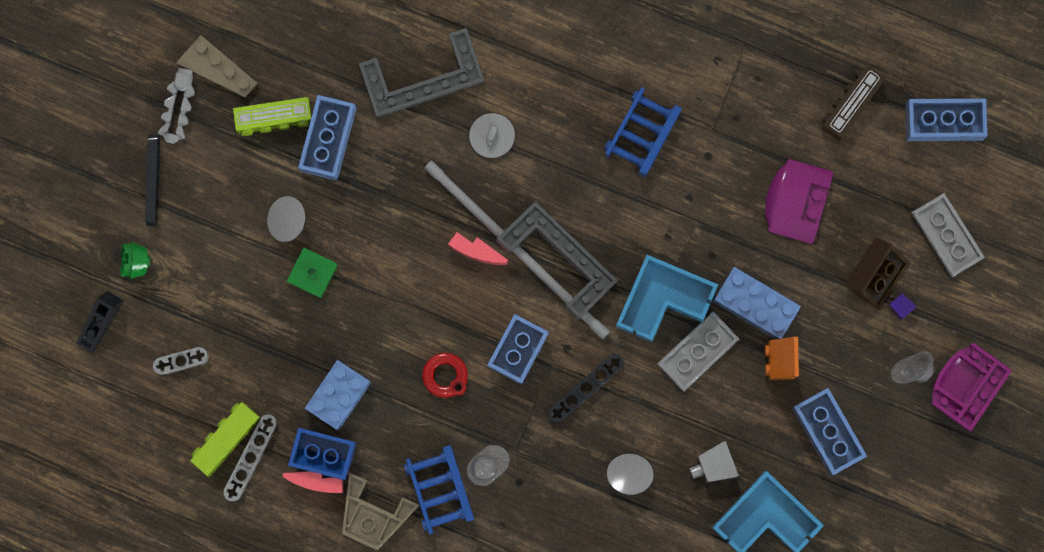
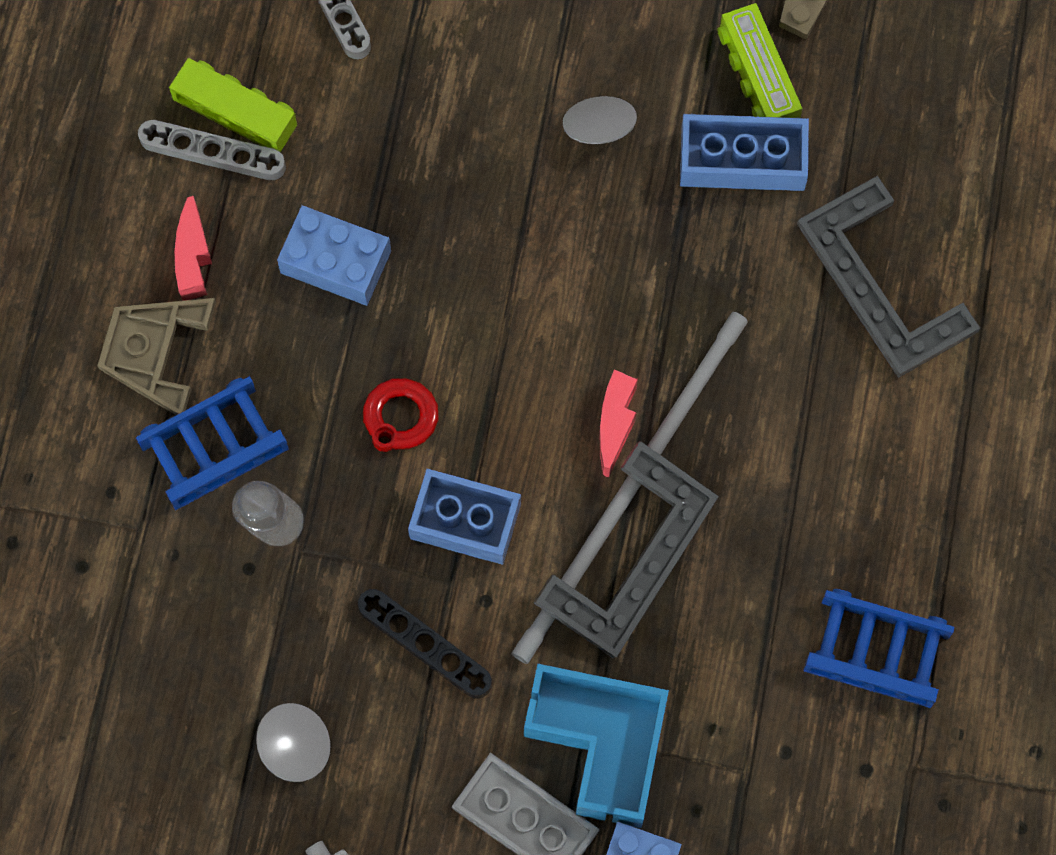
camera: 75 degrees right, 10 degrees down
green plate [287,247,338,298] -> none
blue slope [288,428,357,480] -> none
light grey shield [469,113,515,158] -> none

